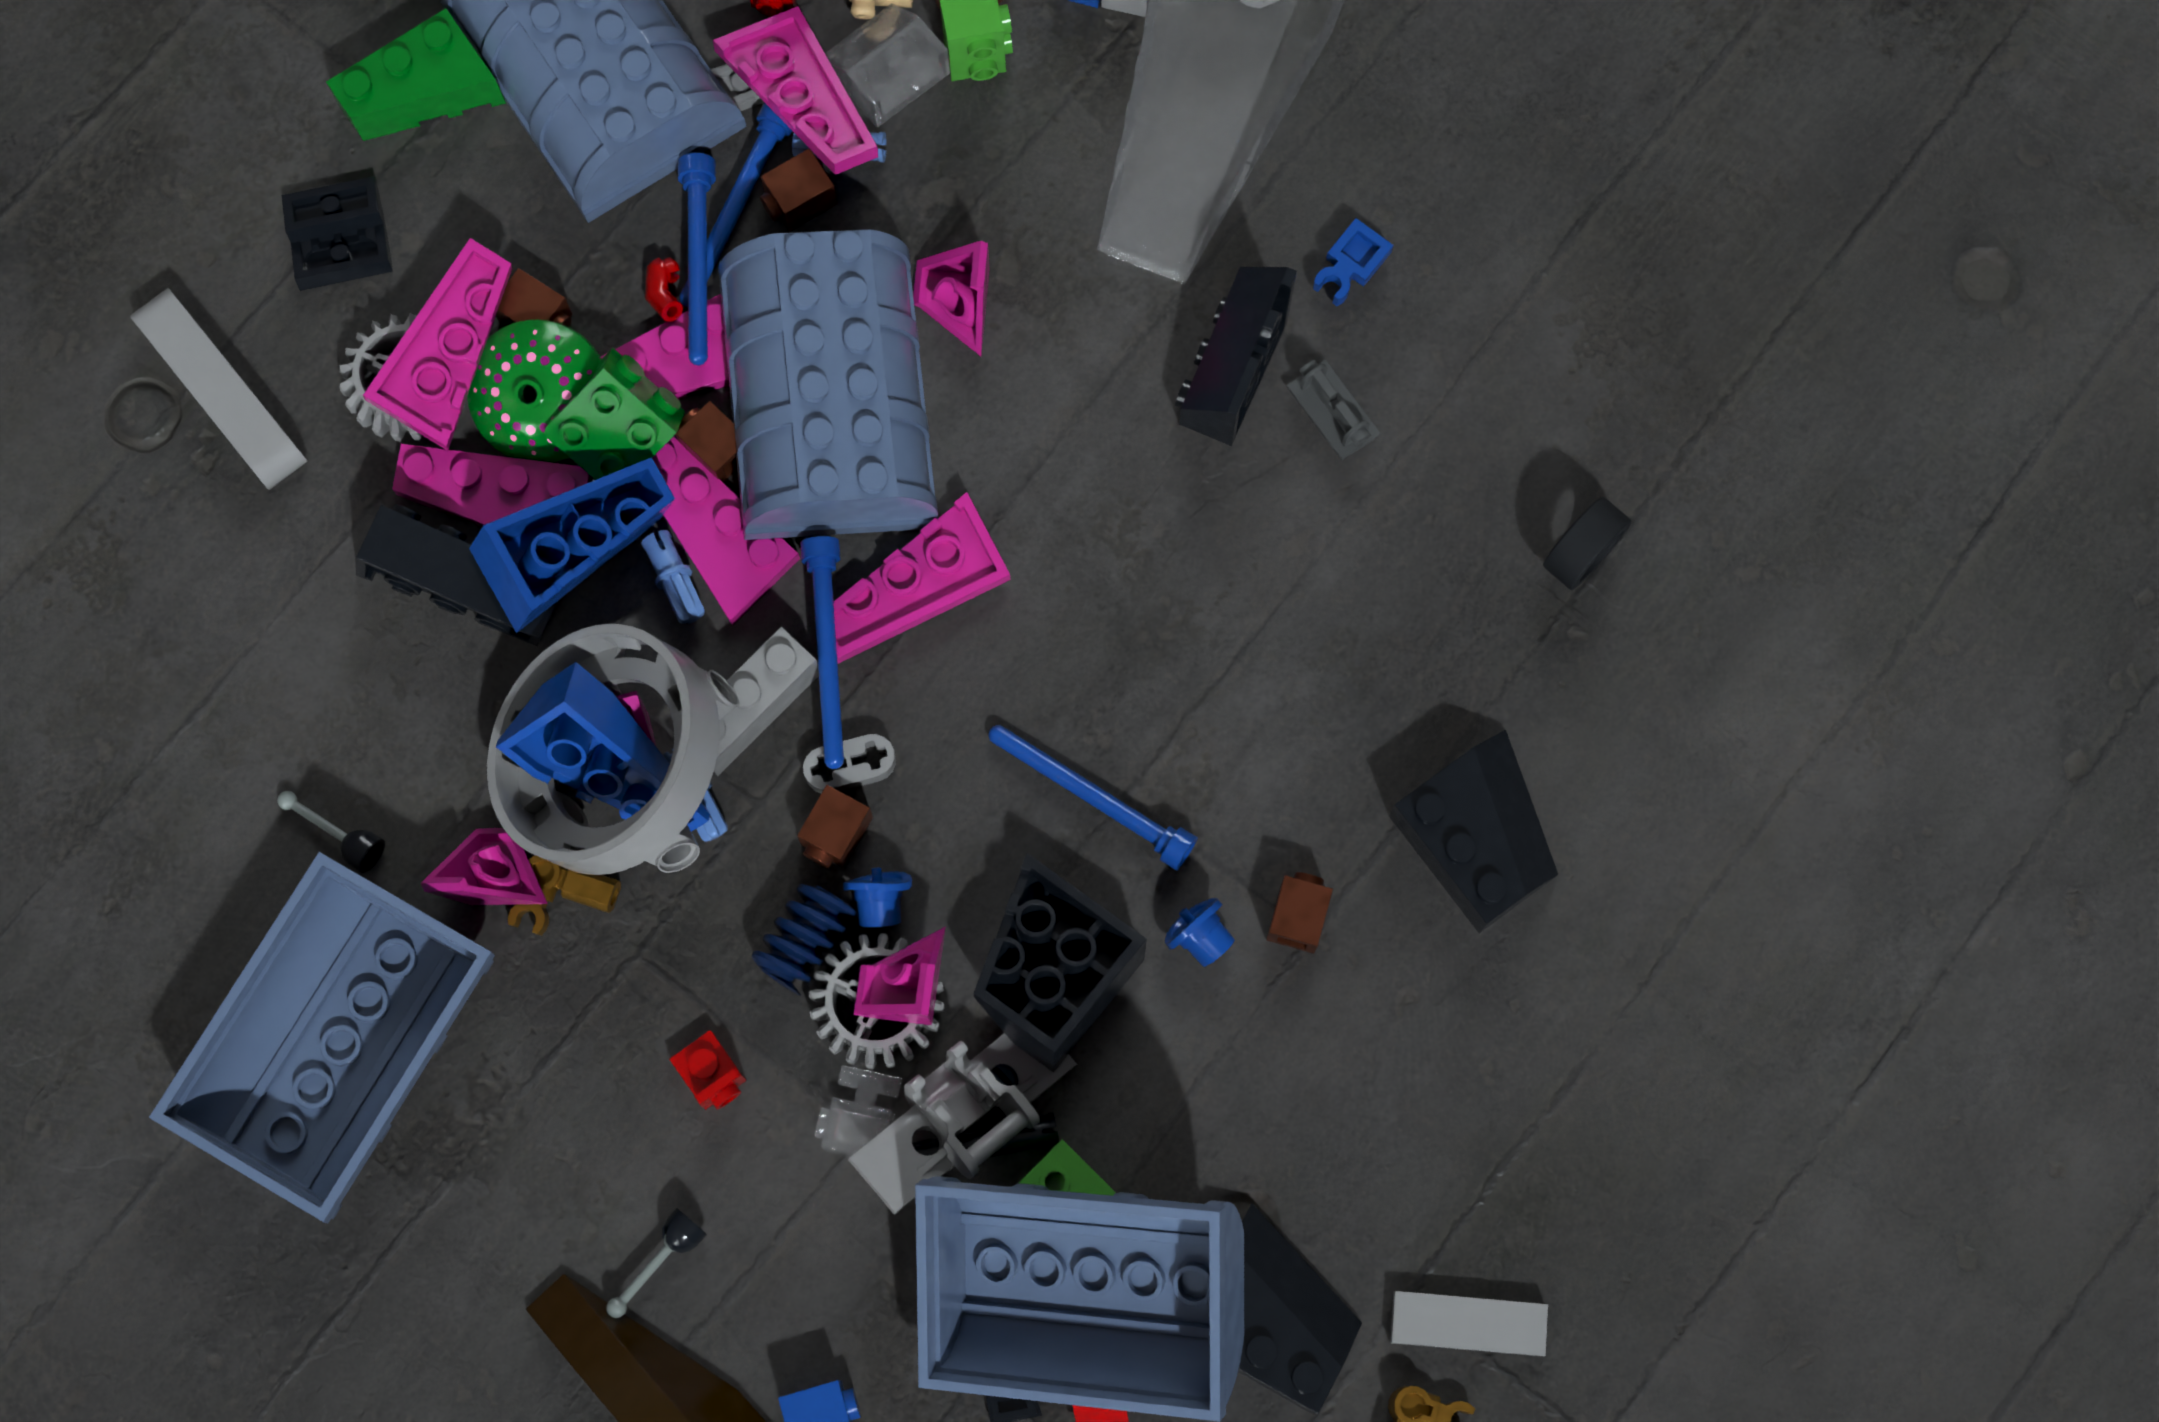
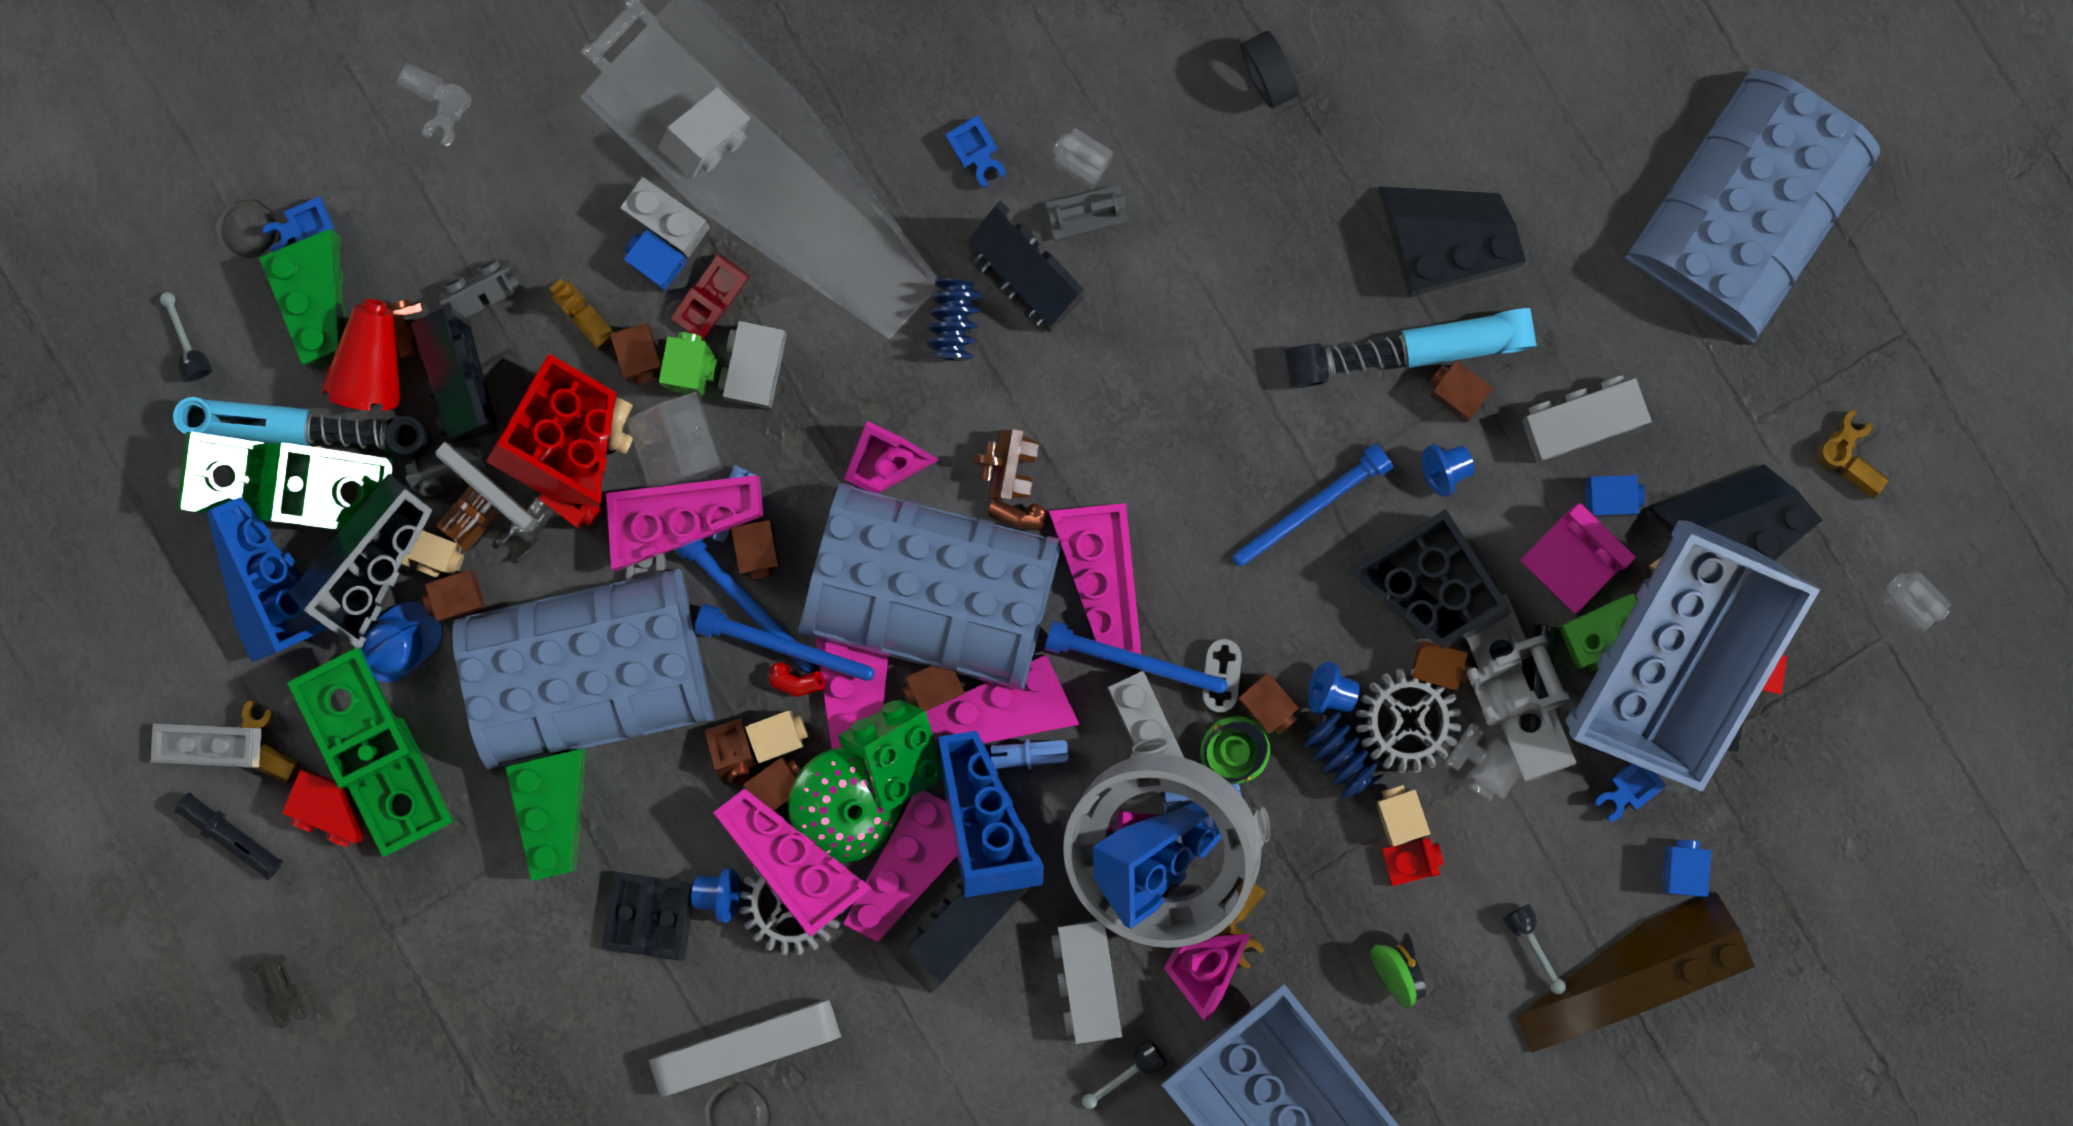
camera: 70 degrees left, 10 degrees up
dark pink slope [854,926,946,1025] -> none
light grey tile [1390,1291,1548,1357] -> none
none -> dark red slope [671,254,751,340]
none -> blue piece [691,868,742,923]
none -> copper bracket [704,718,760,785]
none -> light grey brick [718,321,787,410]
none -> tan brick [745,711,808,763]
none -> dark blue piece [926,278,982,361]
none -> reddish brown hips [972,429,1039,500]
none -> copper arm [988,499,1048,531]
none -> clear brick [1051,127,1114,191]
none -> light grey brick [1051,920,1122,1044]
none -> bright green piece [1200,716,1270,784]
none -> piece [1284,308,1537,389]
none -> bright green piece [1370,932,1427,1009]
none -> tan brick [1375,784,1430,846]
none -> reddish brown brick [1408,640,1471,691]
none -> light grey brick [1521,375,1652,463]
none -> dark pink bracket [1521,503,1636,613]
none -> blue brick [1585,475,1645,518]
none -> blue plate [1593,763,1666,822]
none -> sand blue container [1623,69,1881,345]

